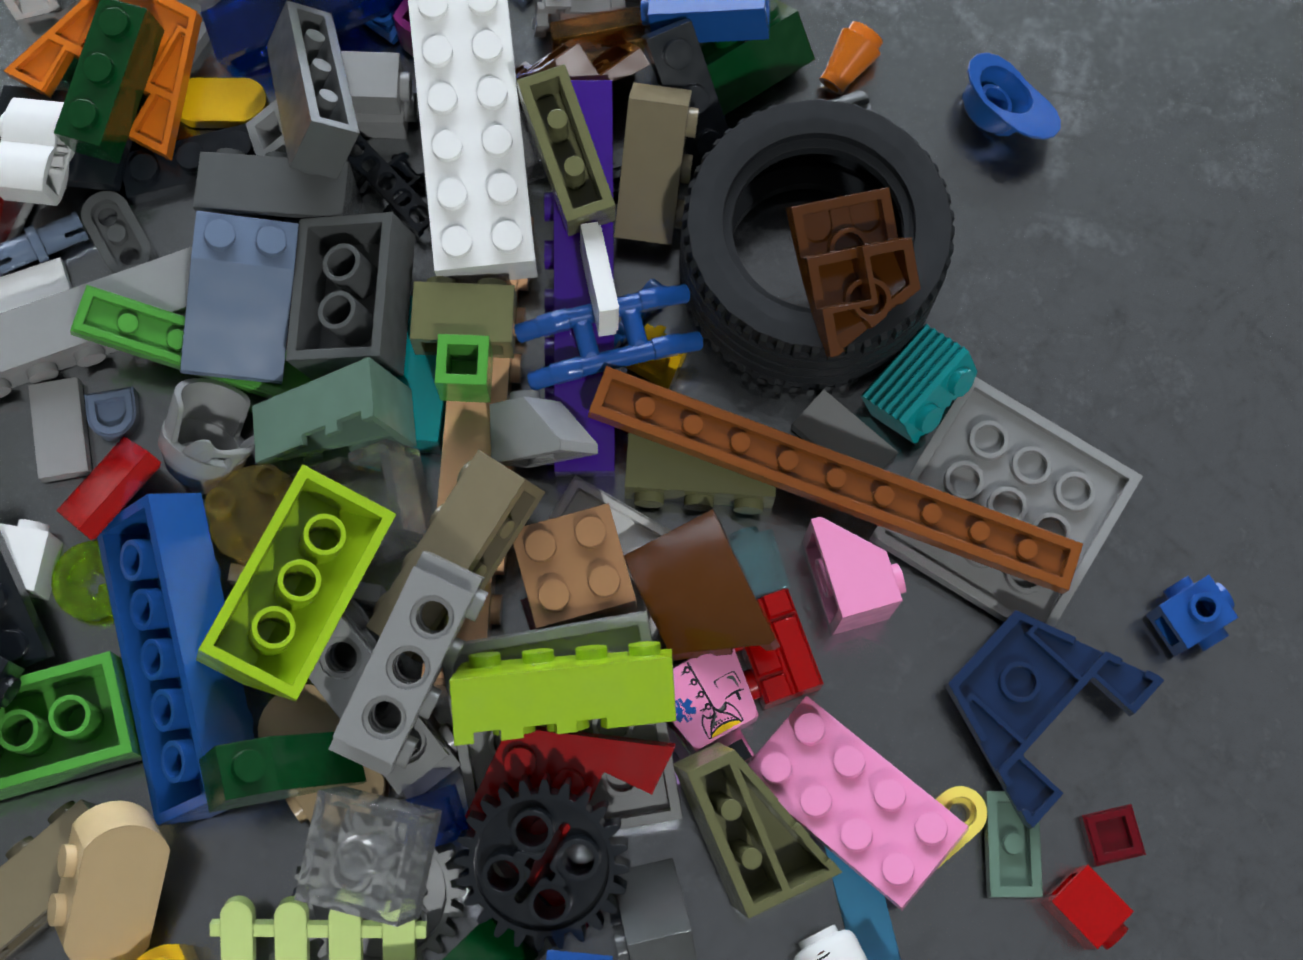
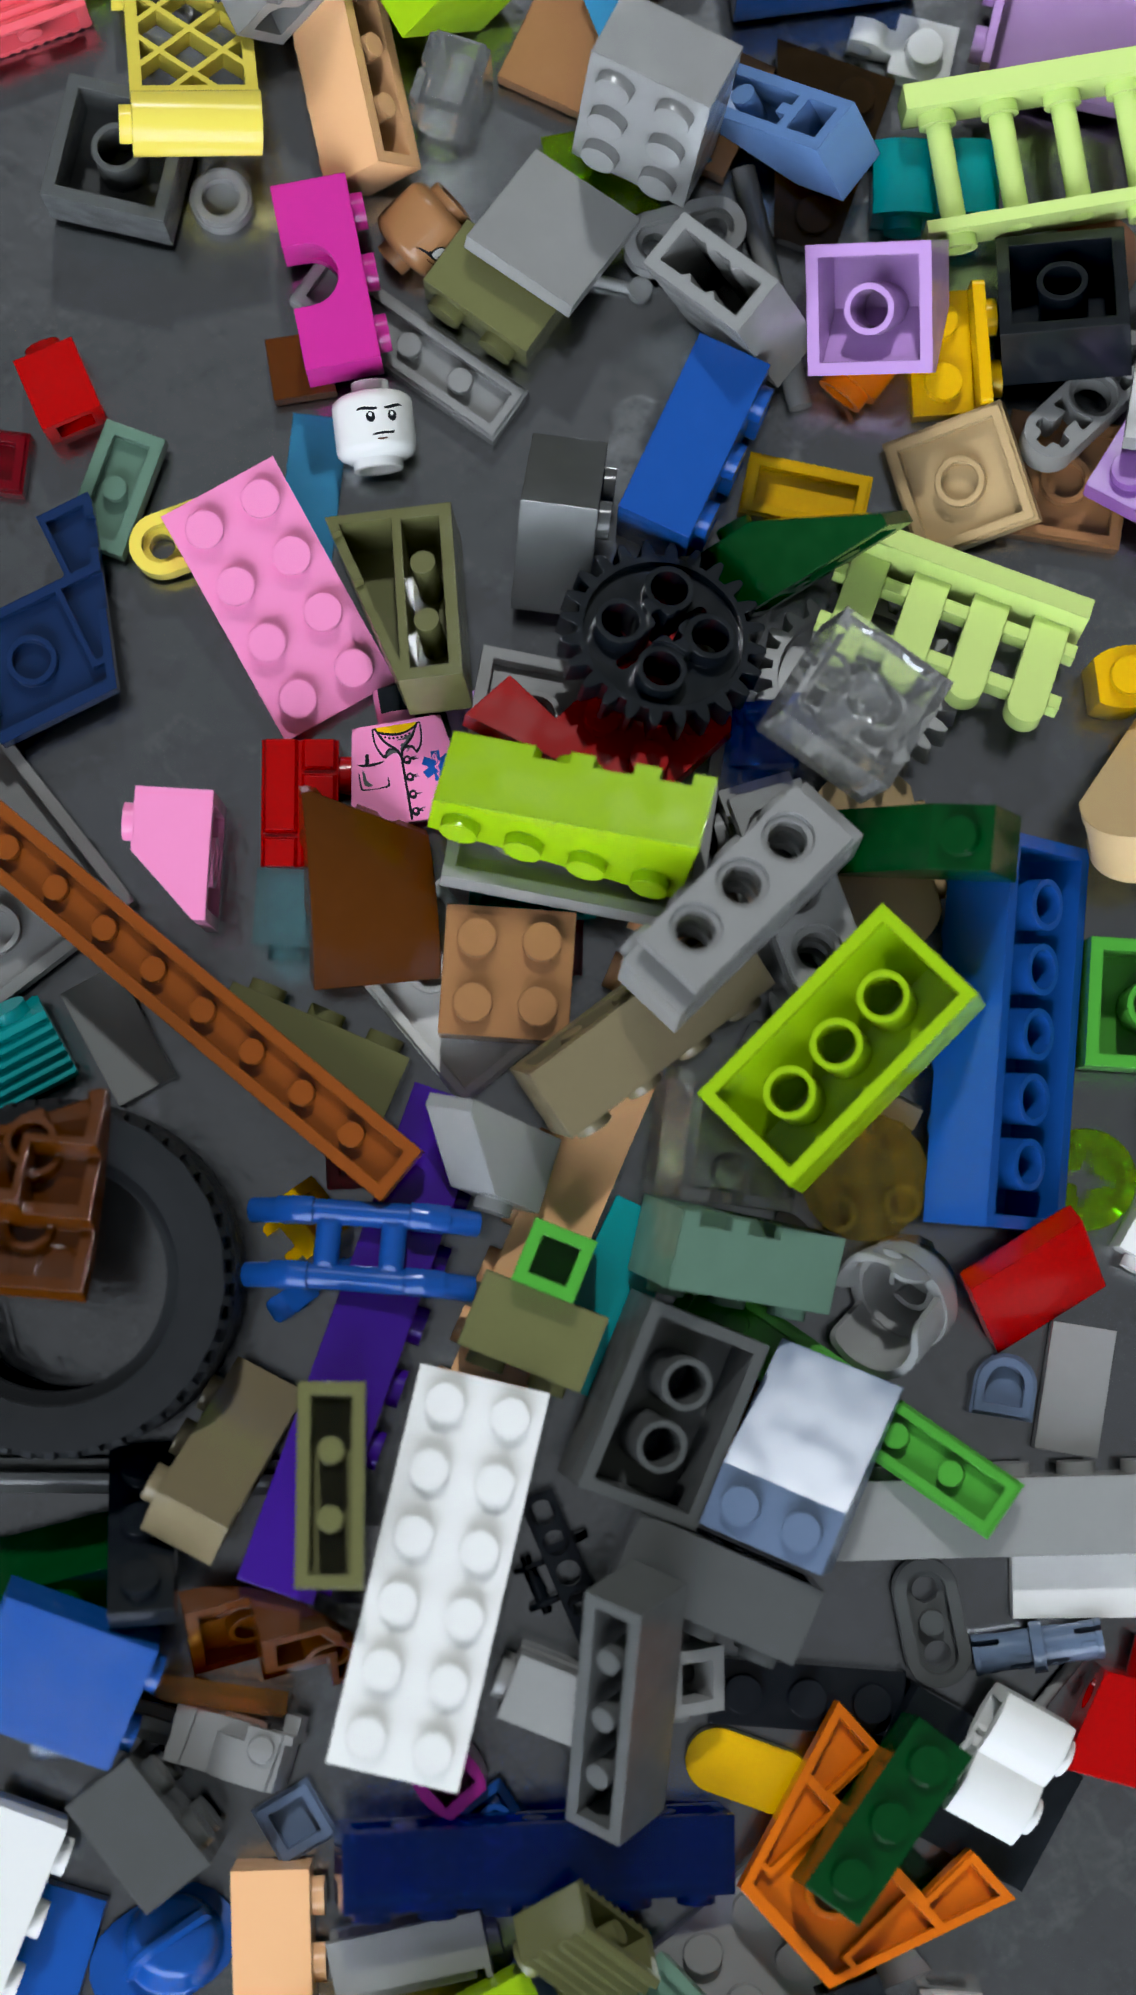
camera: 160 degrees left, 10 degrees up
white tile [580,222,619,337] -> none

